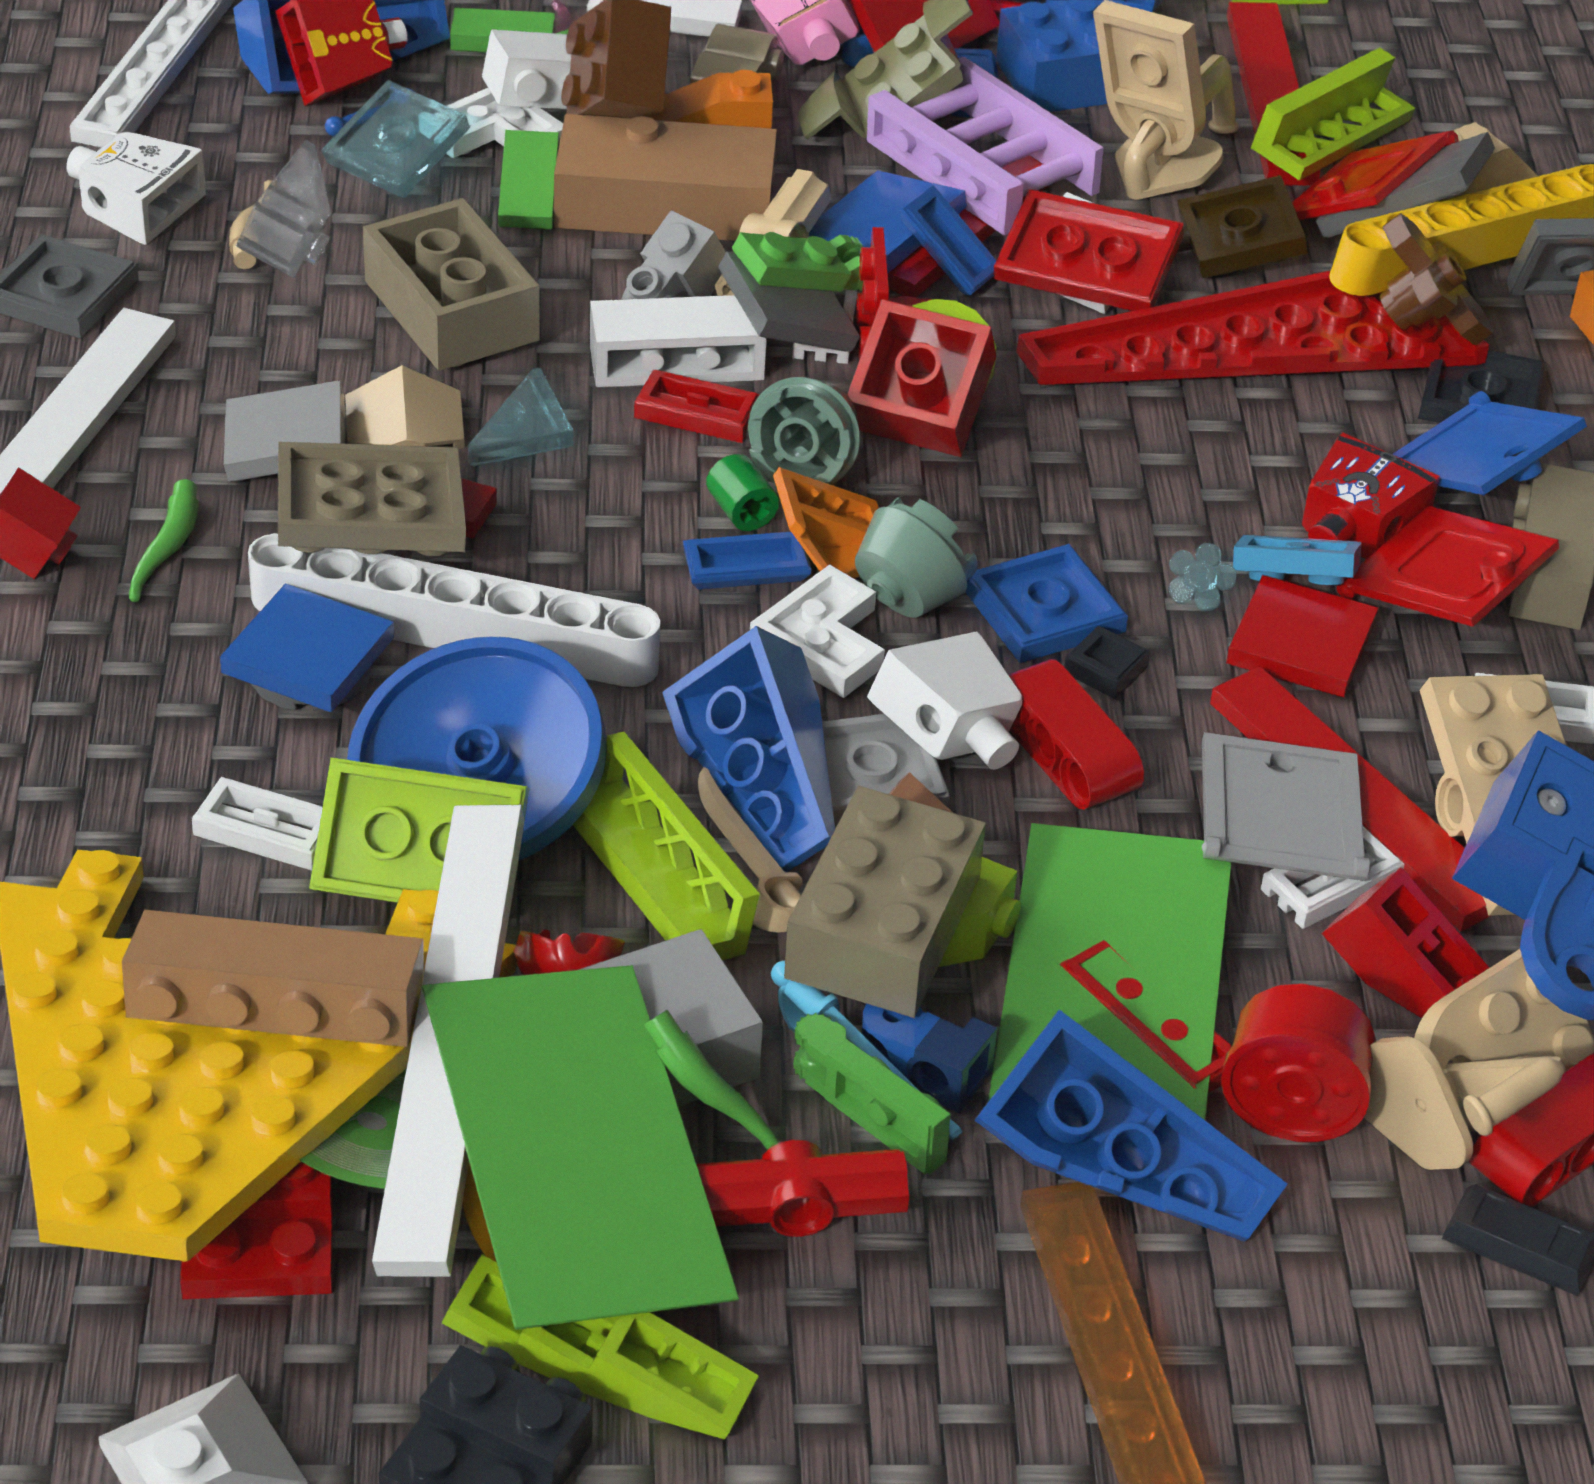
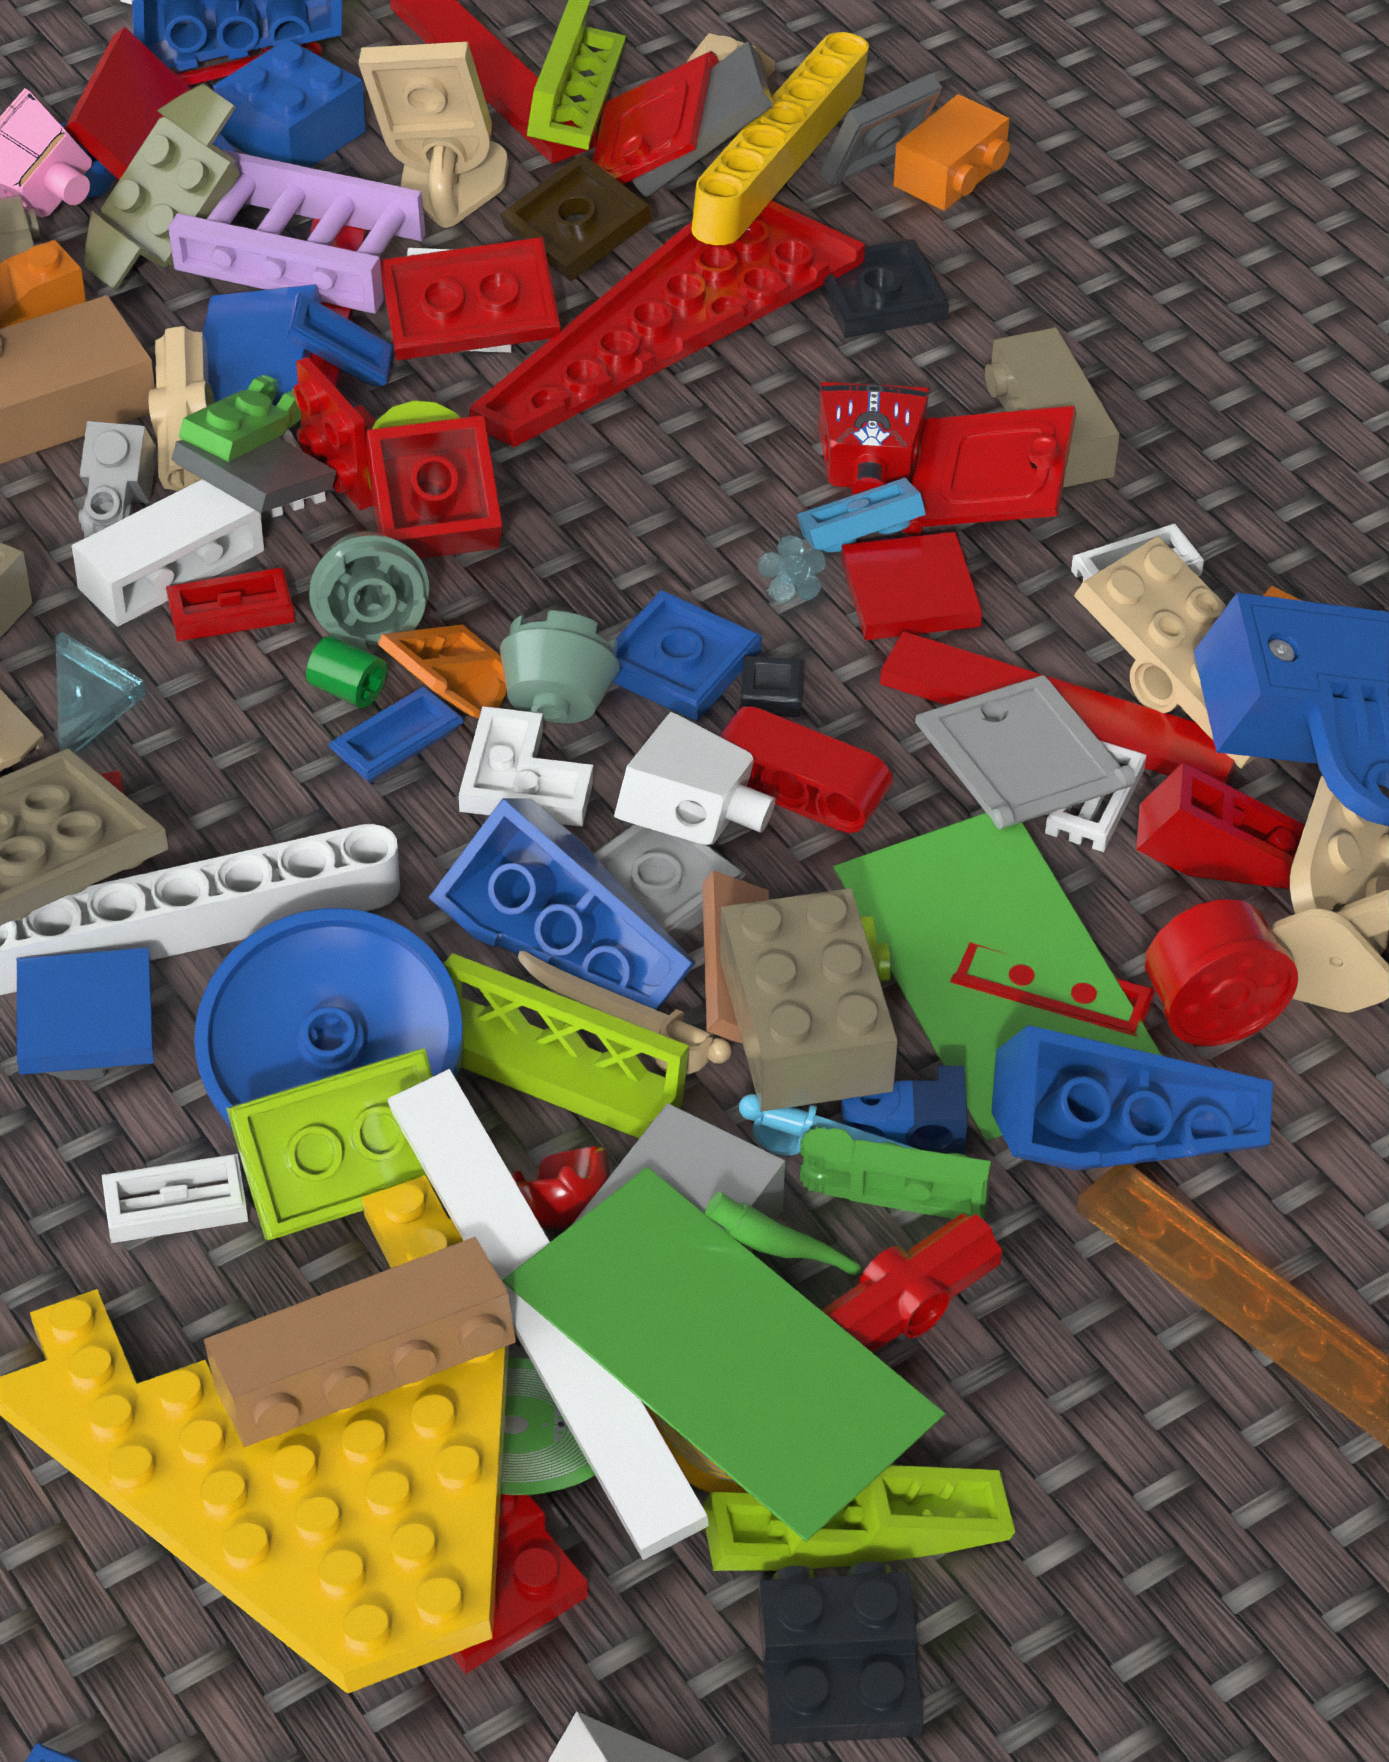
camera: 30 degrees left, 5 degrees up
reddish brown plant [1380,213,1494,346] -> none
blue container [1392,391,1587,495] -> none

